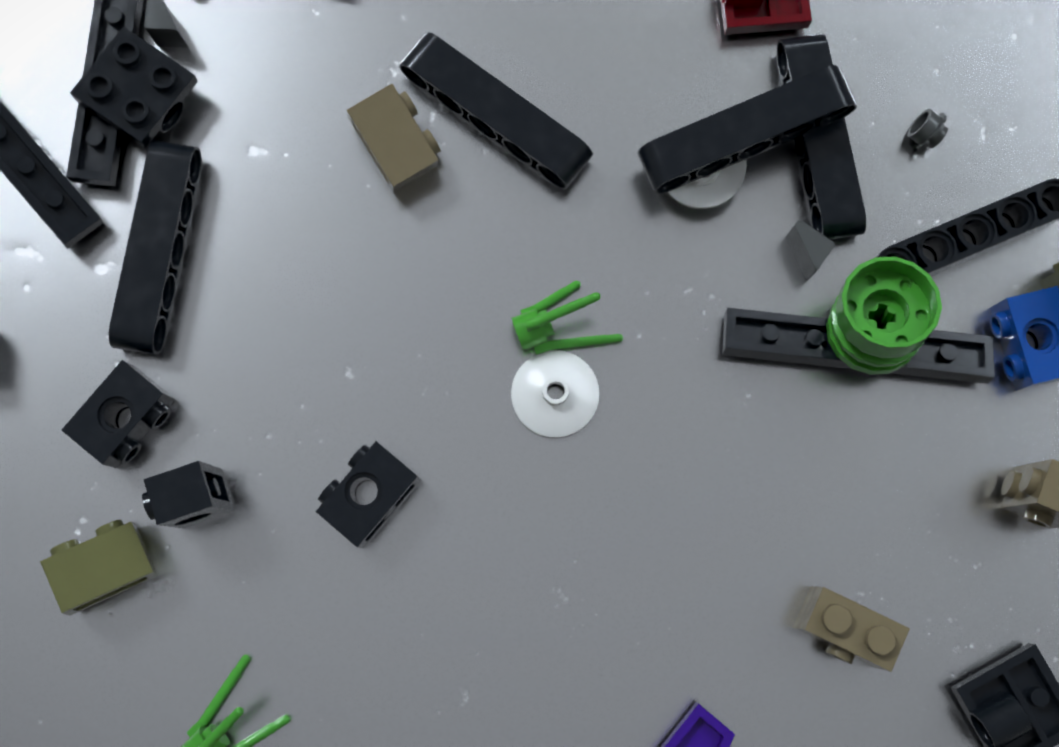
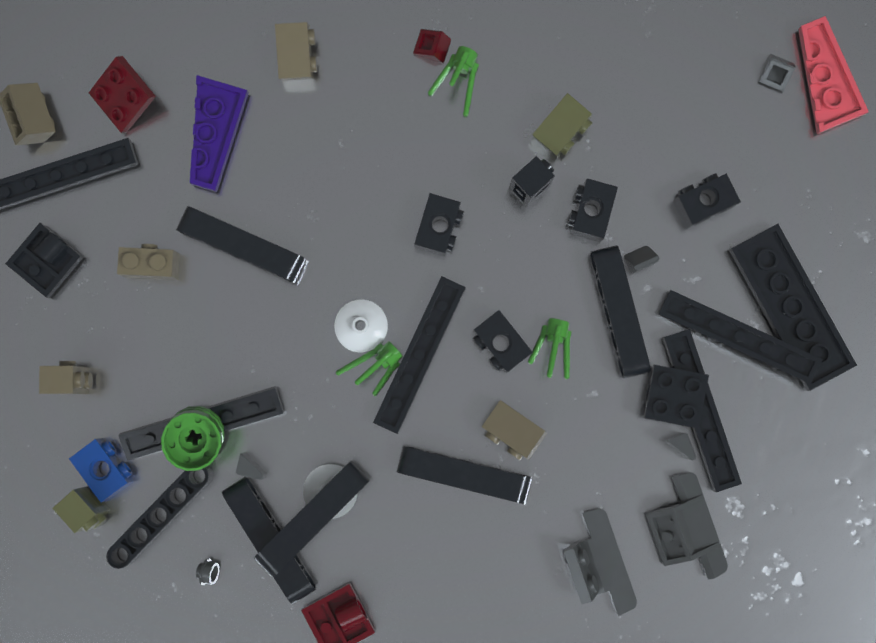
camera: 160 degrees right, 5 degrees up
none -> black beam [176,206,306,283]
none -> black plate [373,276,466,434]
none -> black brick [472,310,533,373]
none -> bright green plant [528,318,572,379]
none -> dark grey slope [624,246,660,274]

